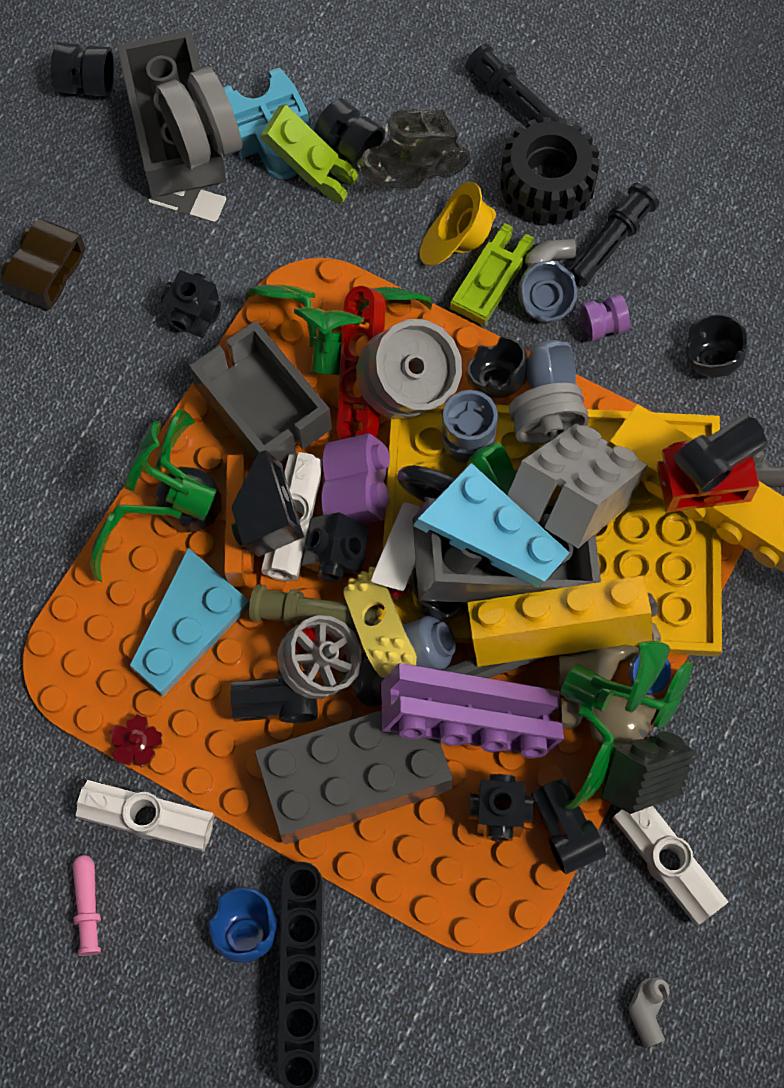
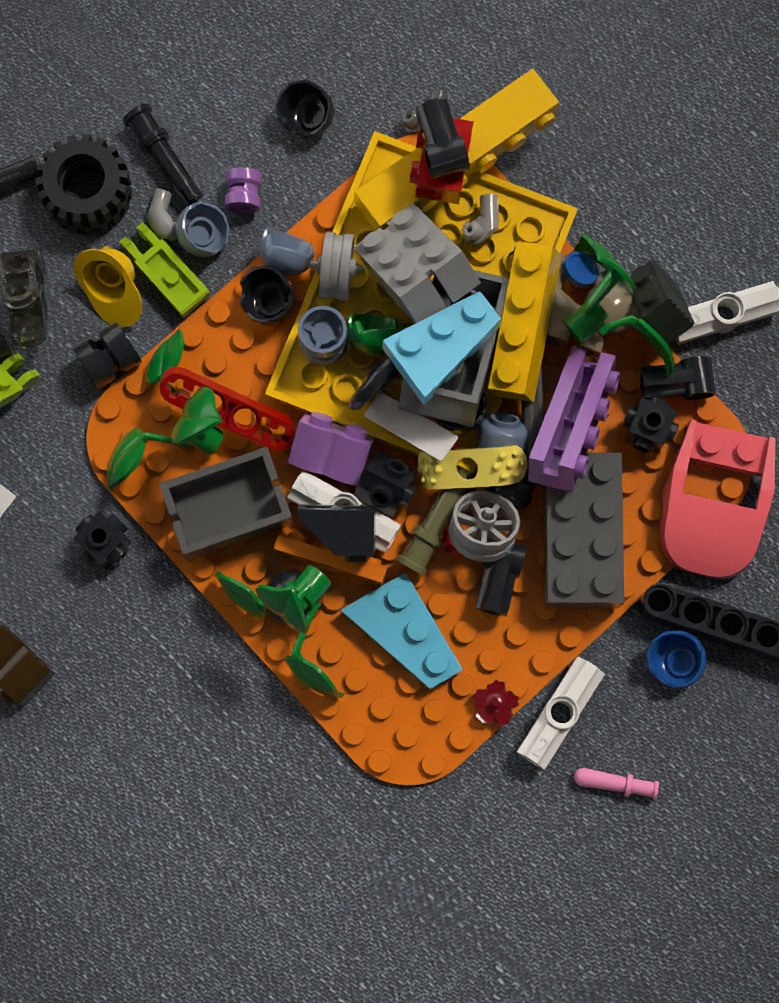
camera: 75 degrees left, 10 degrees up
light grey wheel [356,319,462,419] -> none
none -> black wheel [72,322,142,390]
none -> light grey arm [462,194,499,244]
none -> coral slope [659,419,776,579]

